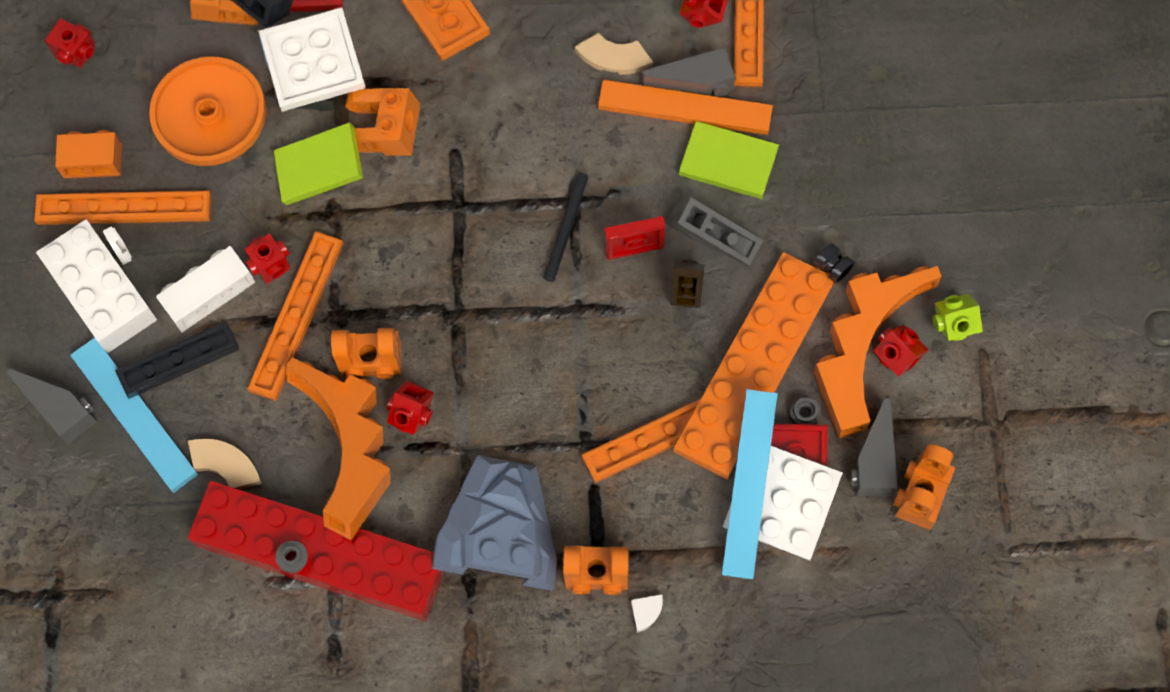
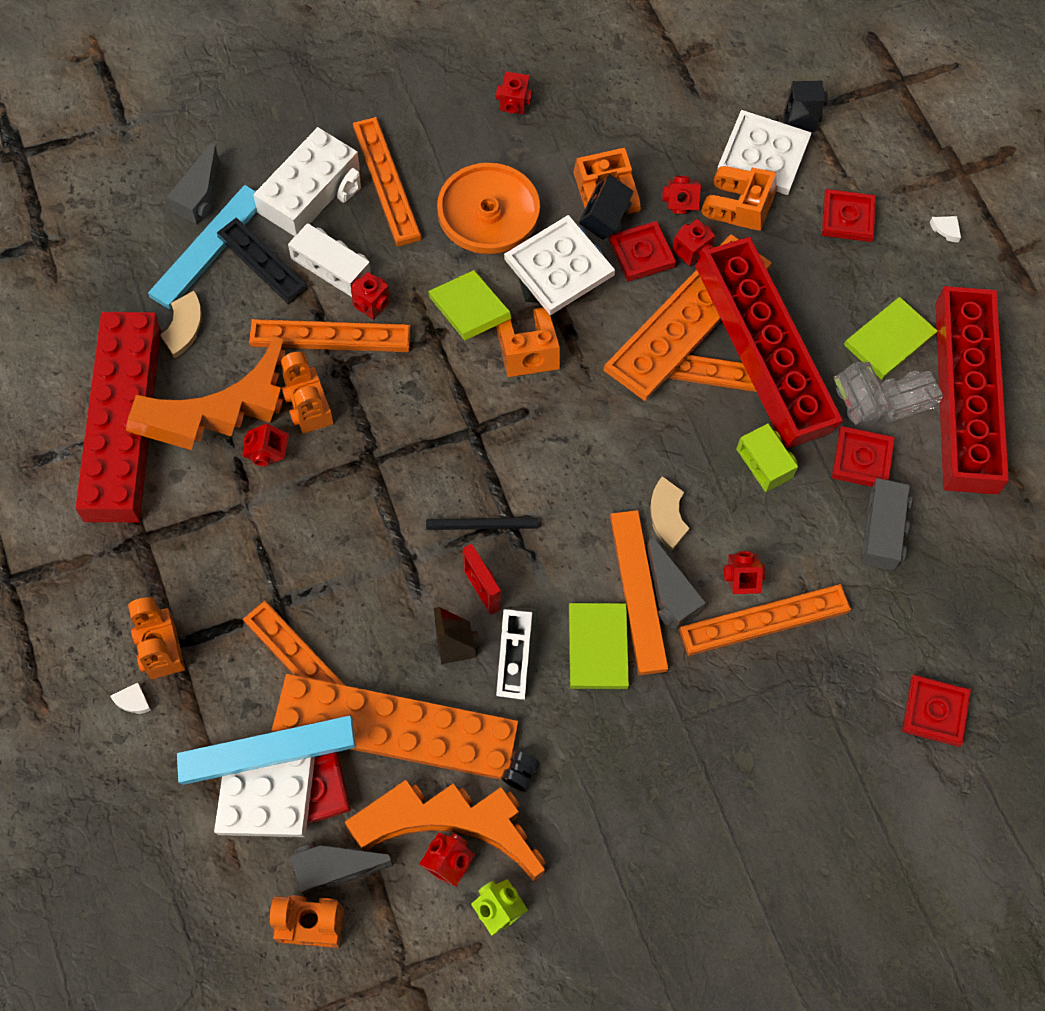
camera: 65 degrees right, 5 degrees down
orange brick [55,130,122,178] -> none
dark grey plate [276,541,308,573] -> none
sand blue wedge [432,455,557,591] -> none
dark grey plate [790,397,821,425] -> none

